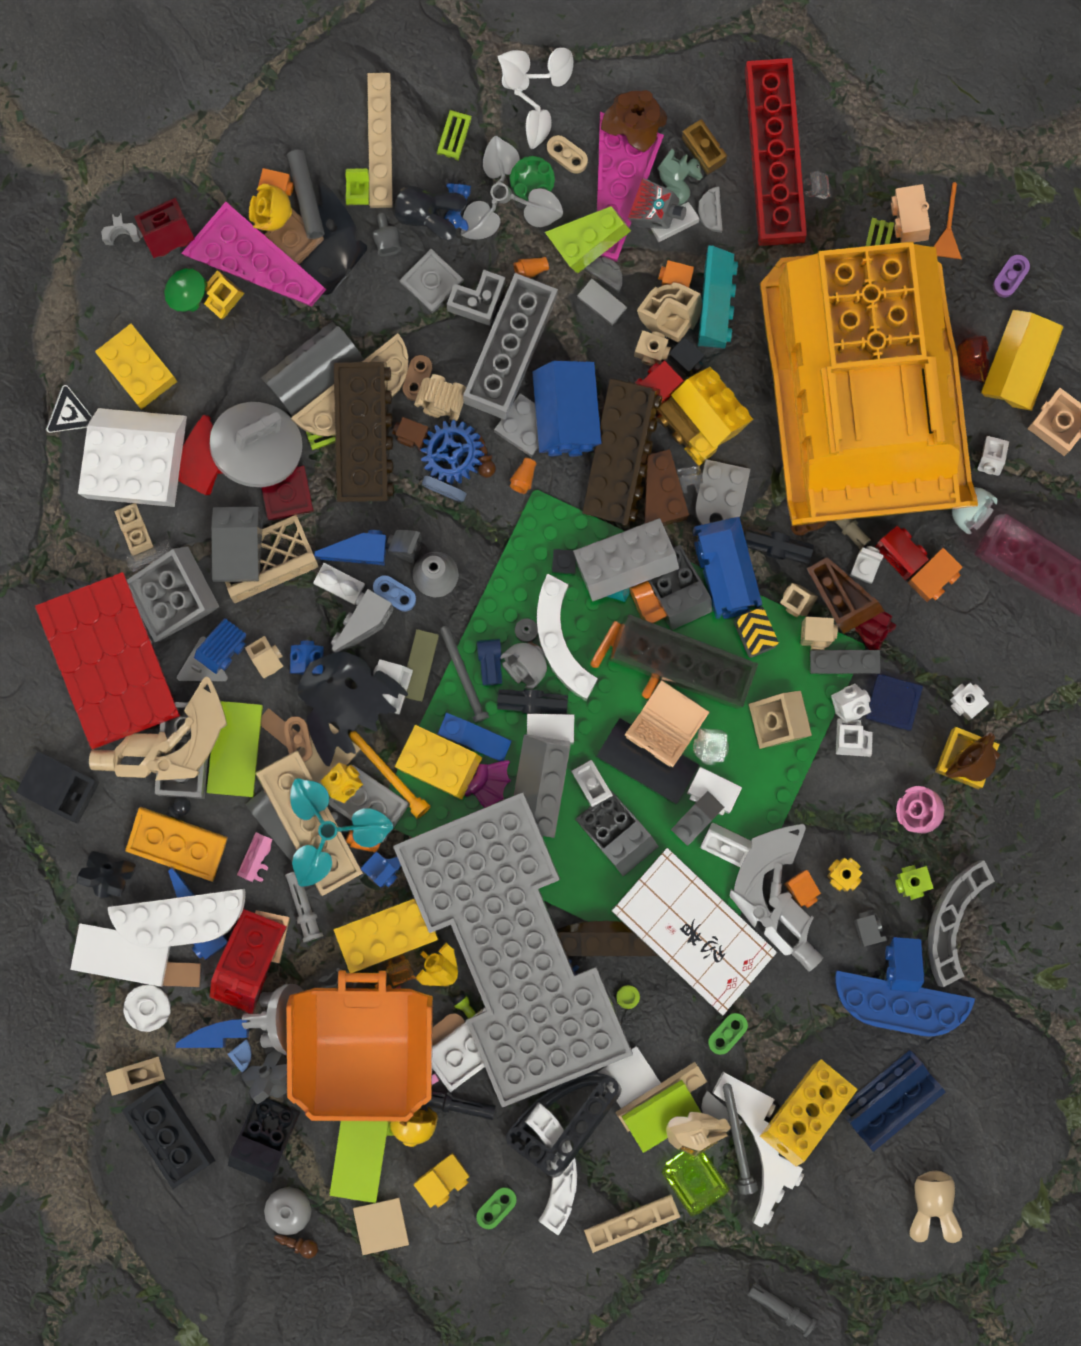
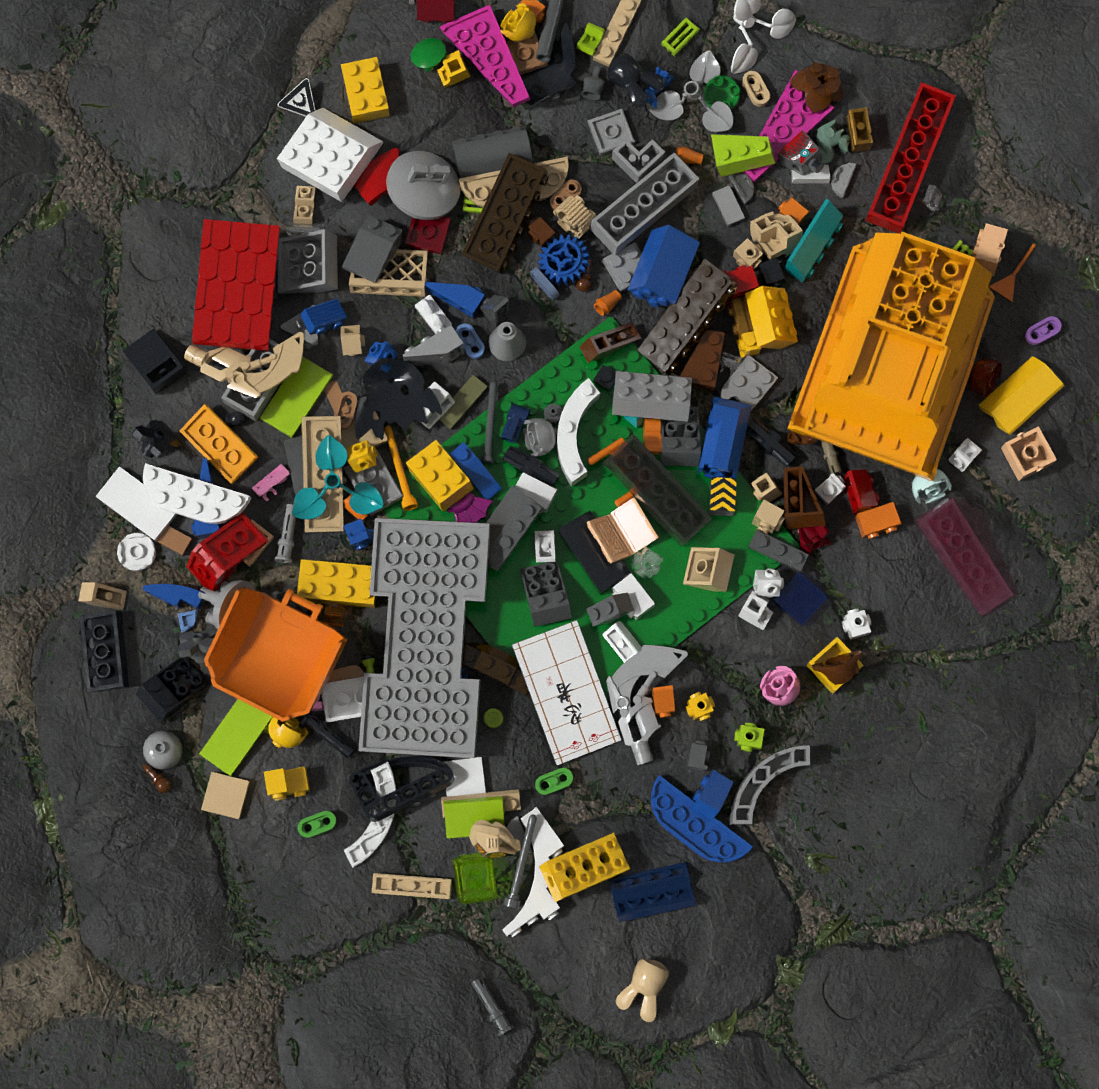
camera: 25 degrees right, 5 degrees down
yellow brick [415,943,458,986] -> none
none -> reddish brown slope [580,322,641,363]

